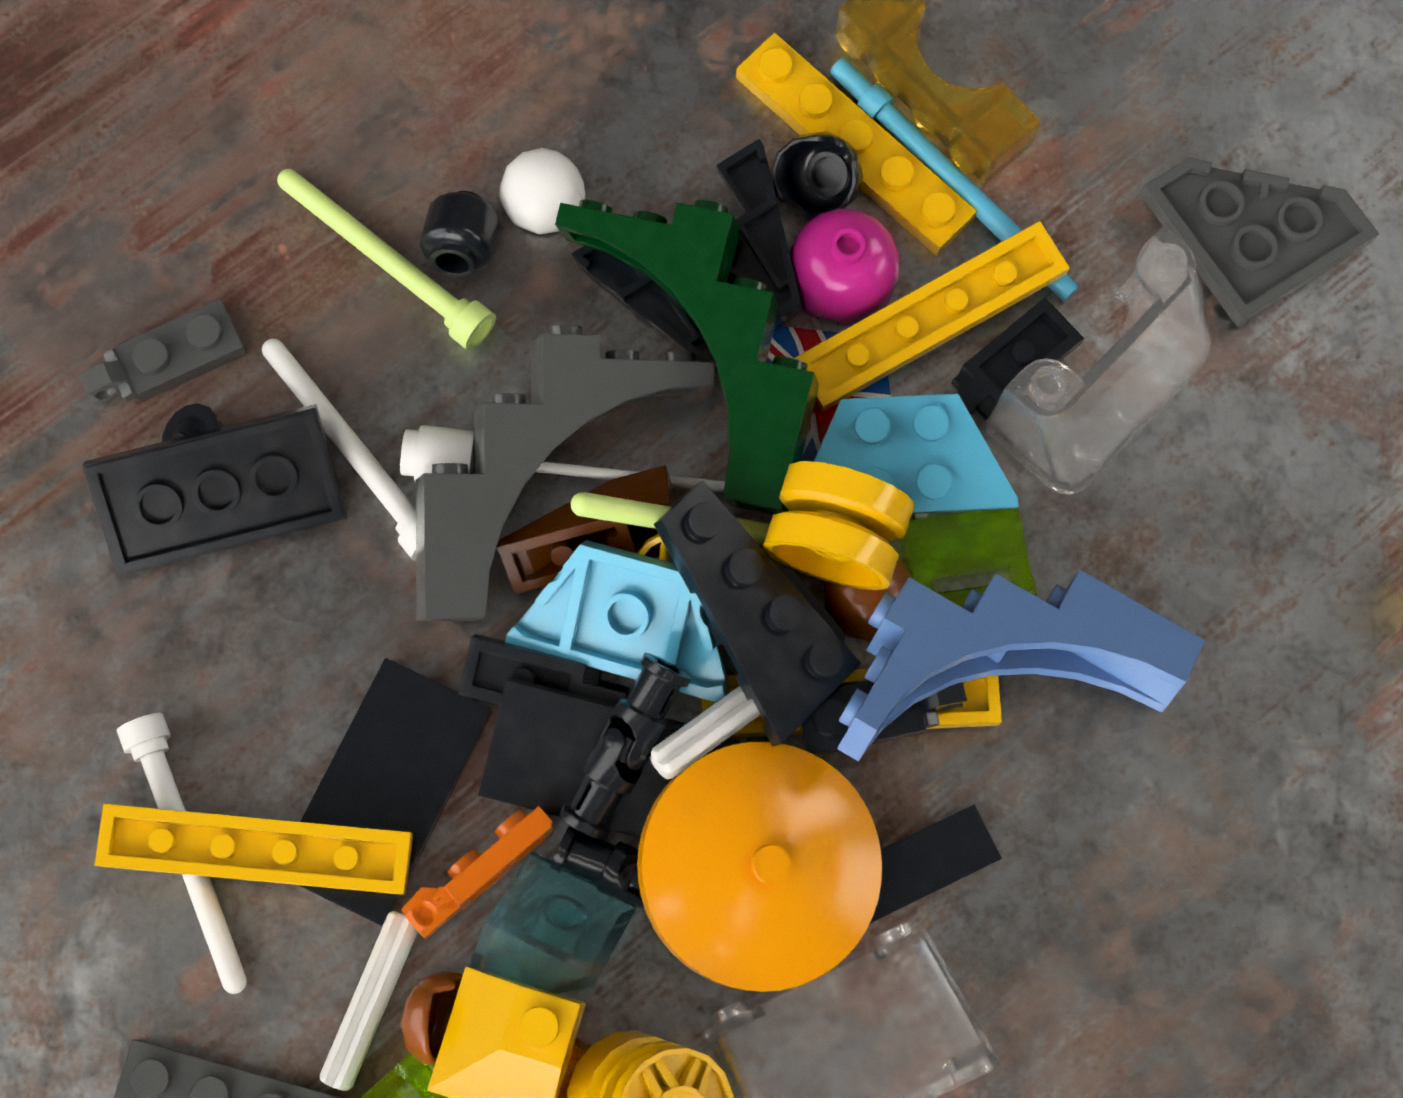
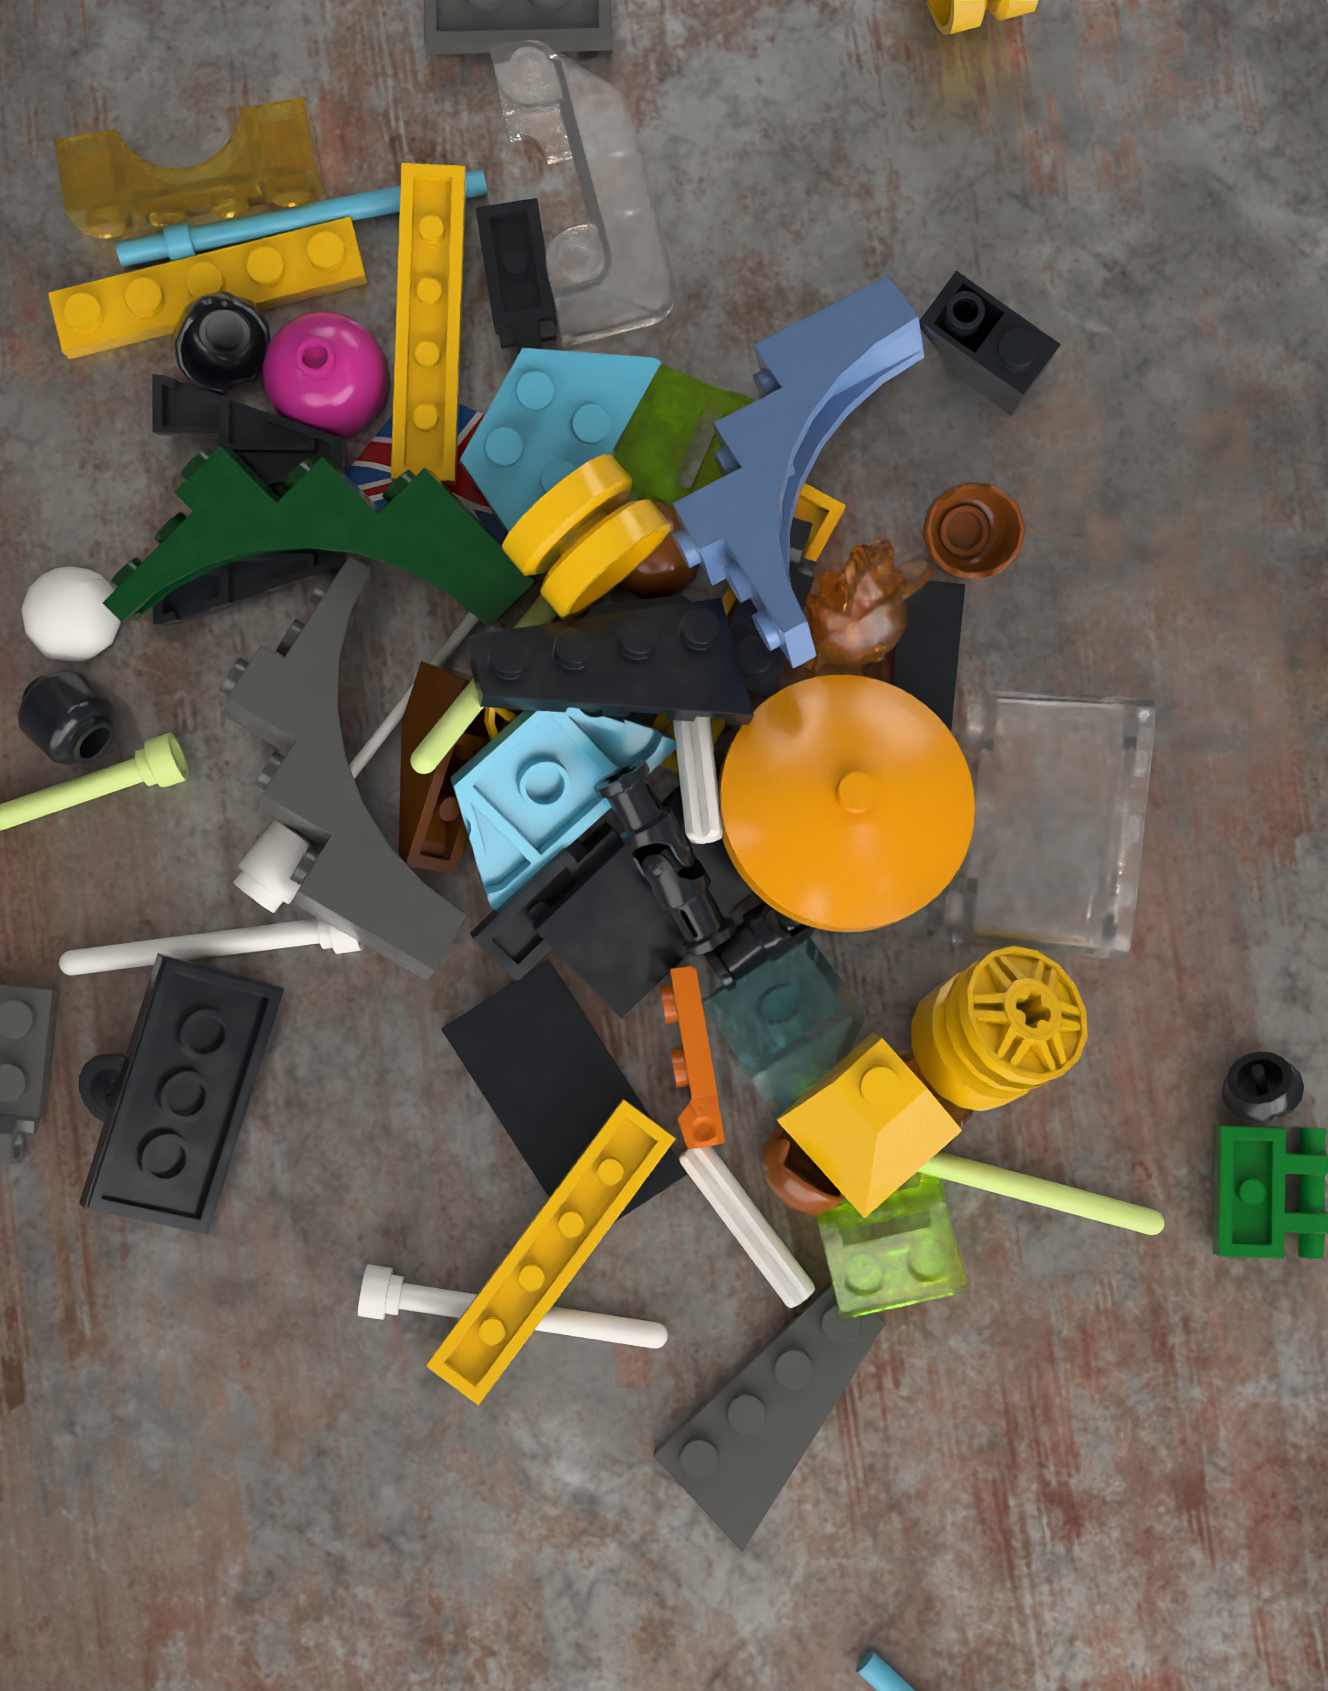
camera: 50 degrees left, 10 degrees up
none -> clear orange hair [801,539,934,678]
none -> black slope [919,271,1061,416]
none -> dark orange hair [922,483,1026,579]

